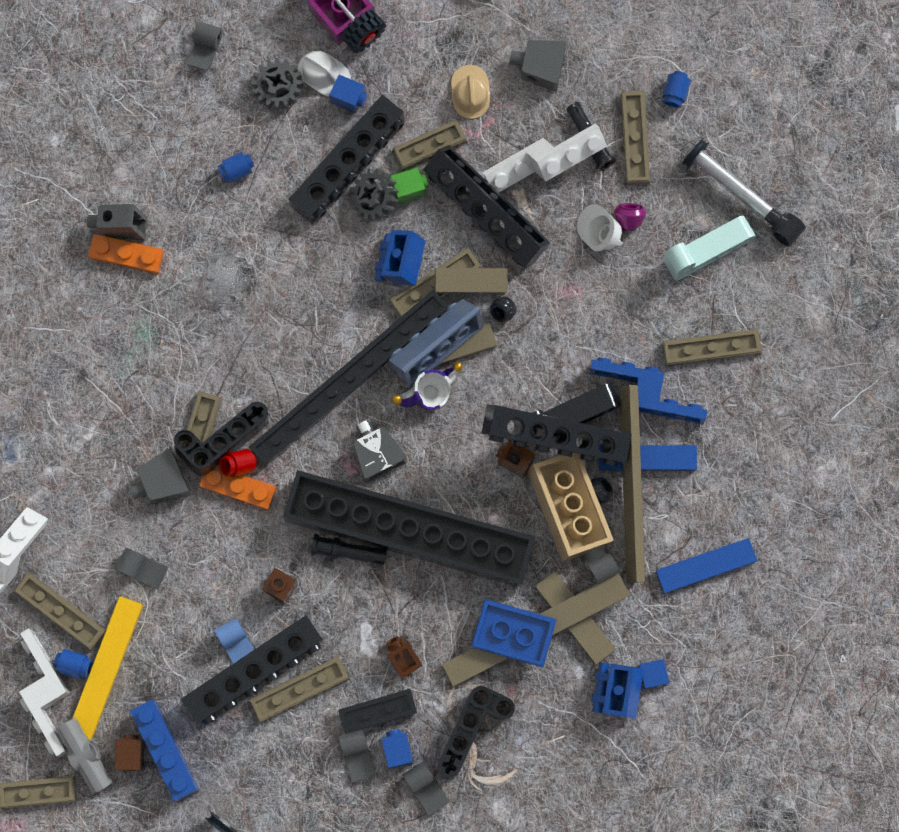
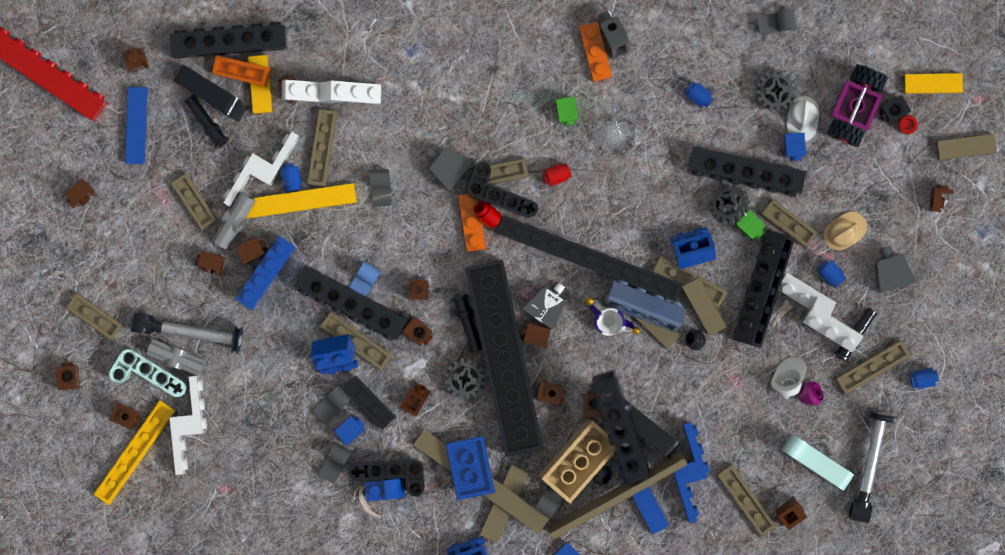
camera: 60 degrees right, 10 degrees up
none -> reddish brown brick [195,251,226,276]
none -> blue brick [310,334,358,375]
none -> blue brick [365,478,406,502]
none -> reddish brown brick [402,317,433,346]
none -> dark grey gear [444,358,486,400]
none -> reddish brown brick [521,323,551,348]
none -> reddish brown brick [537,381,566,405]
none -> red brick [542,163,572,187]
none -> bright green brick [555,96,578,126]
none -> reddish brown brick [775,496,807,530]
none -> blue brick [818,260,846,288]

